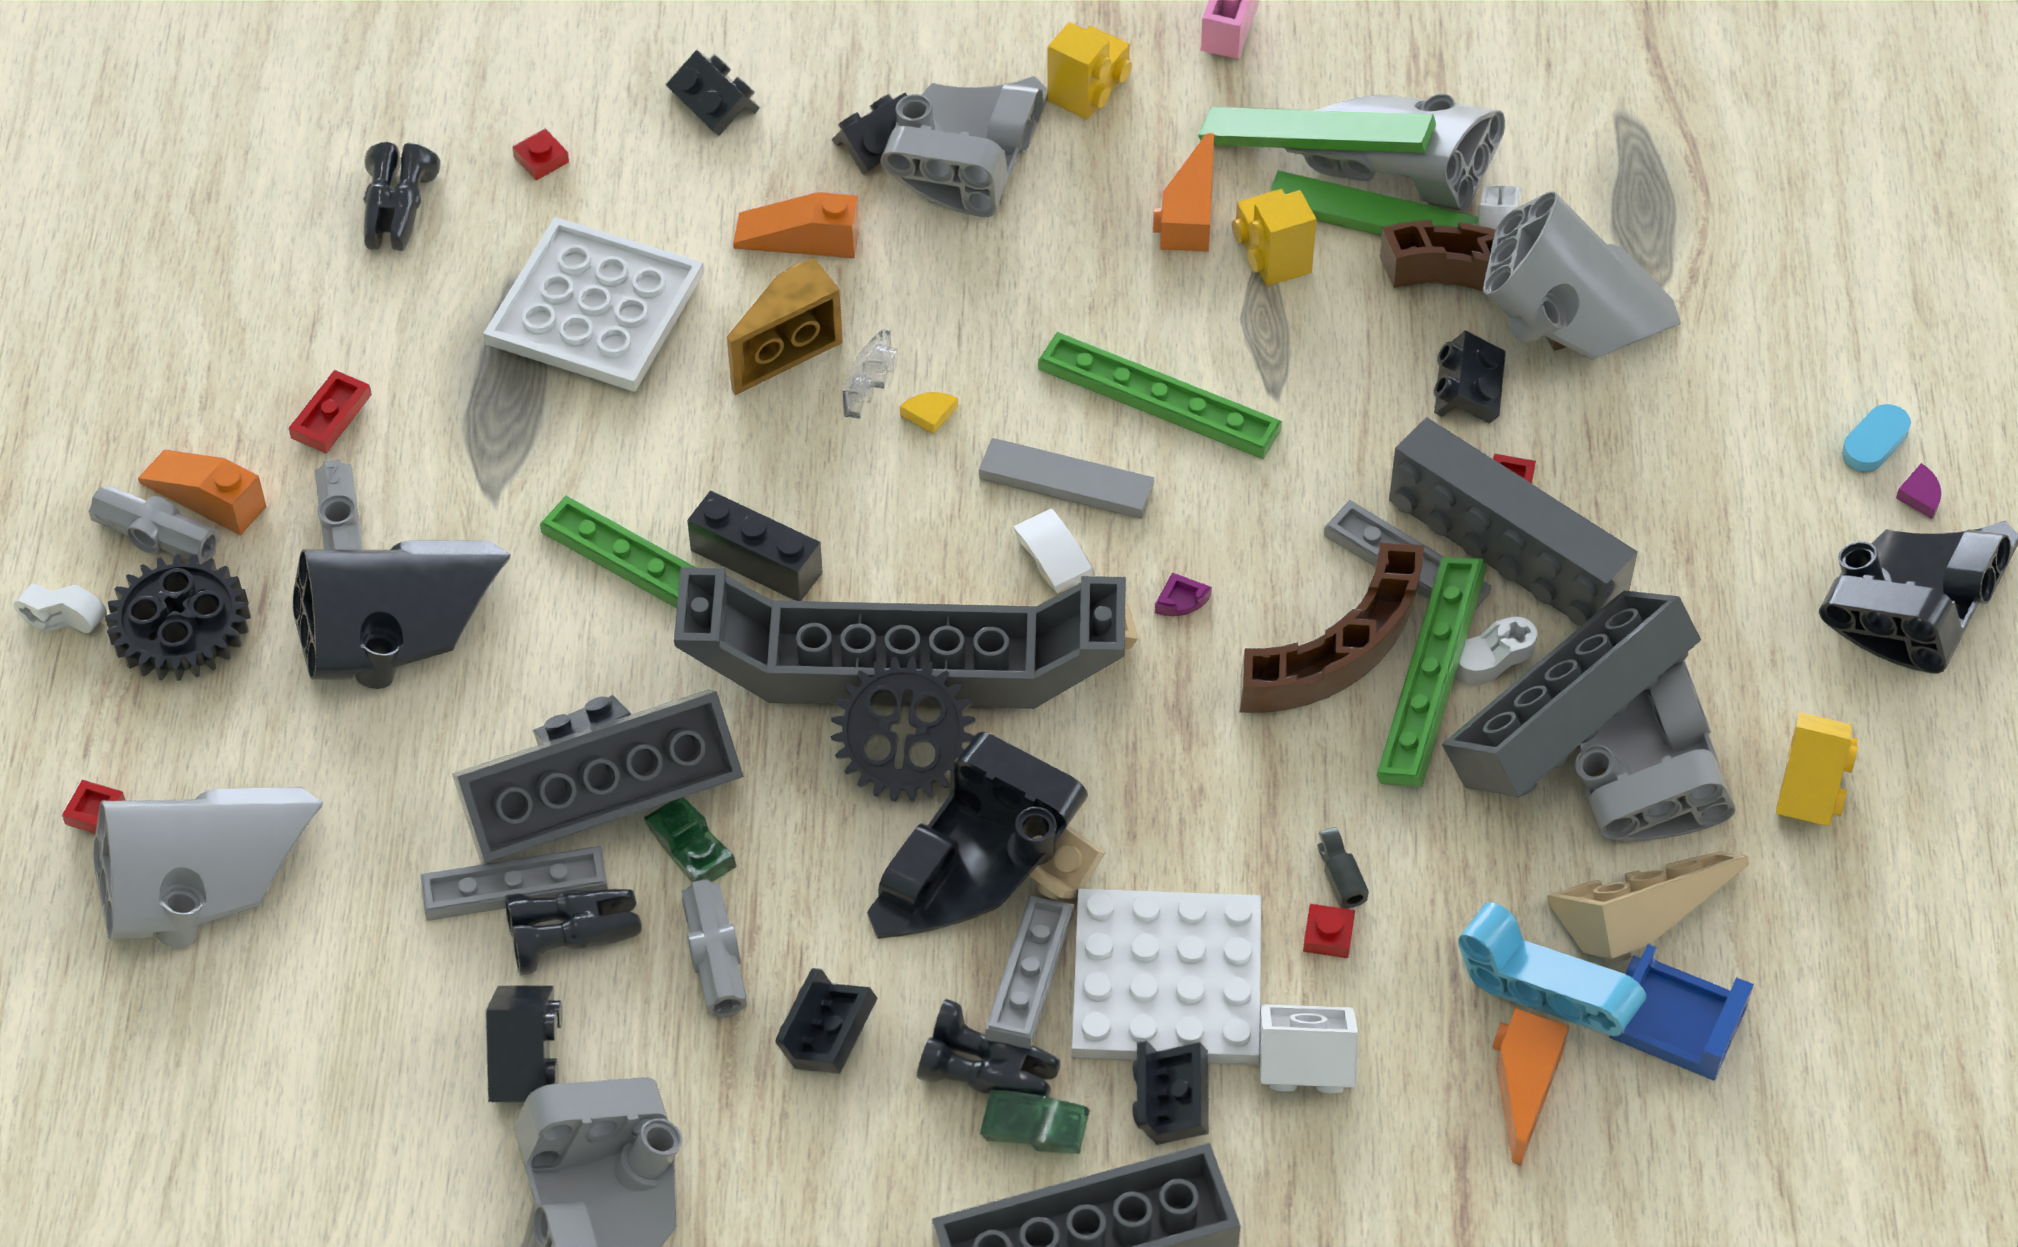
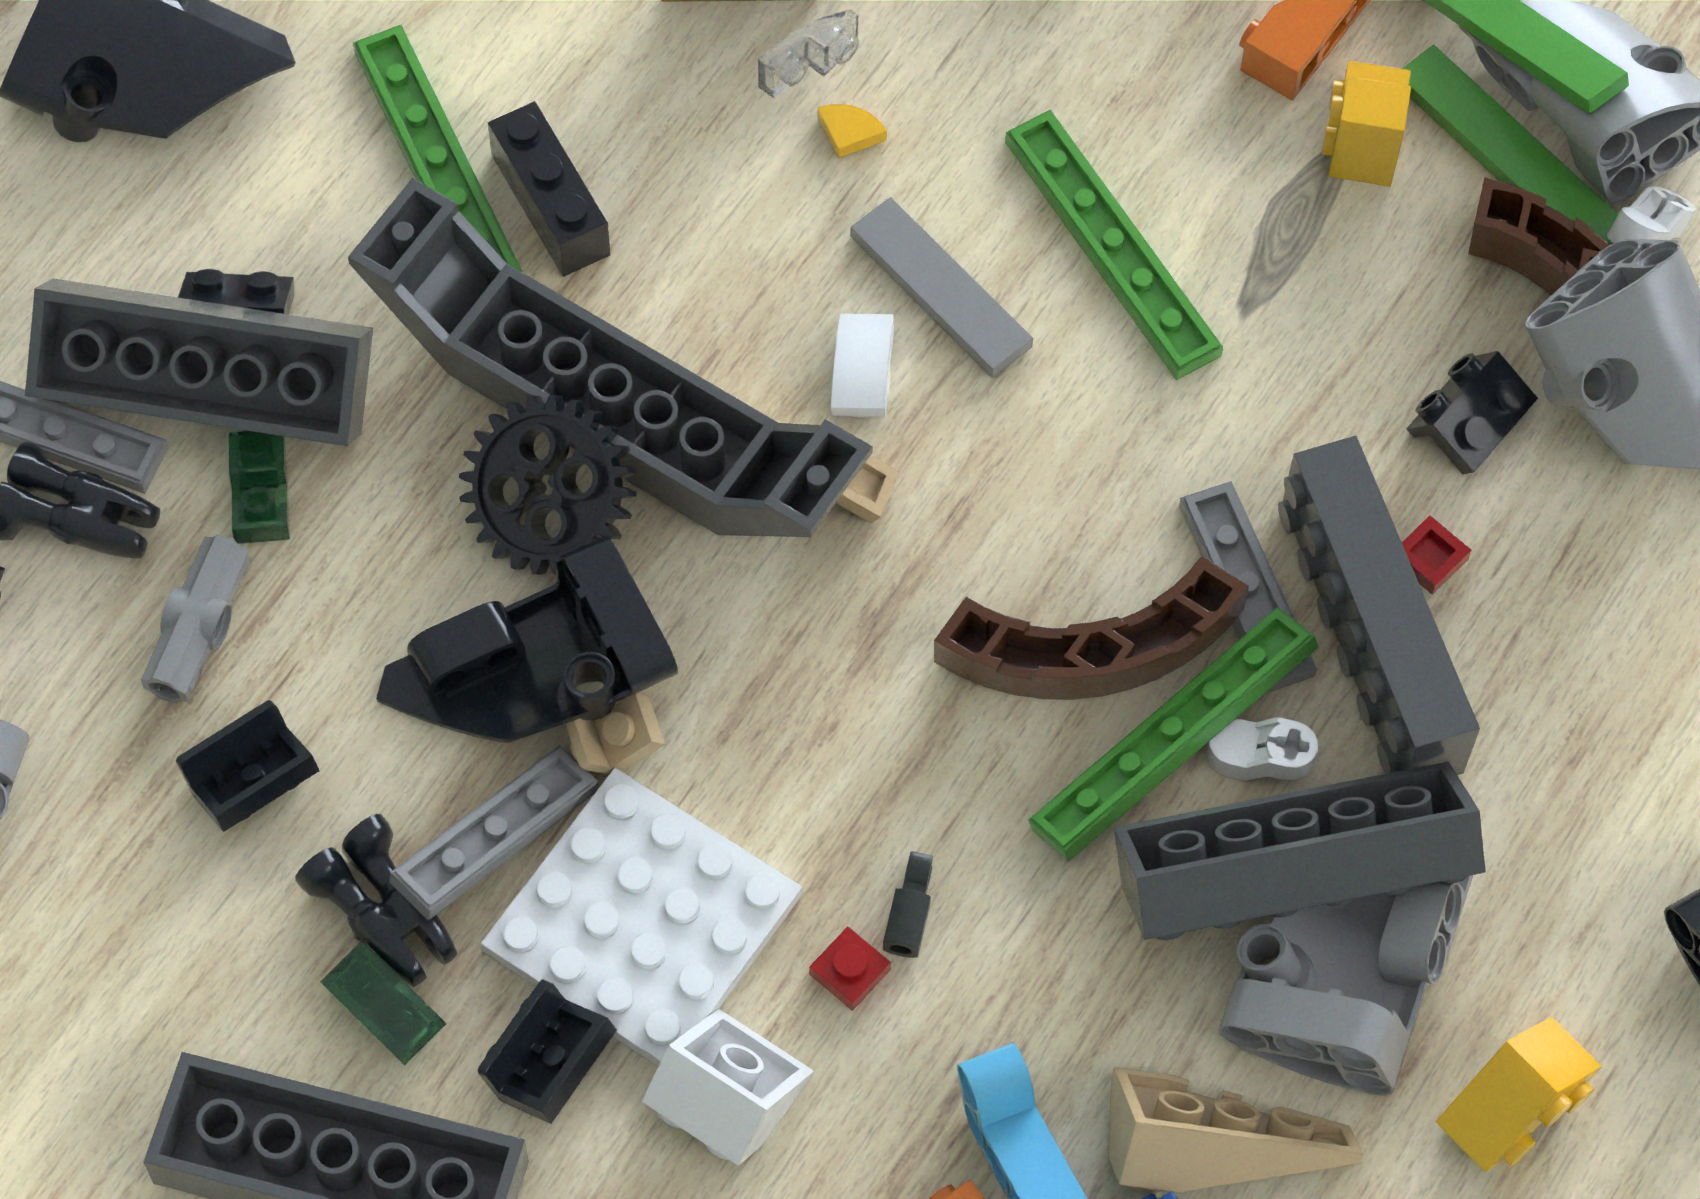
camera: 30 degrees right, 10 degrees up
magenta tile [1154,572,1212,616] -> none

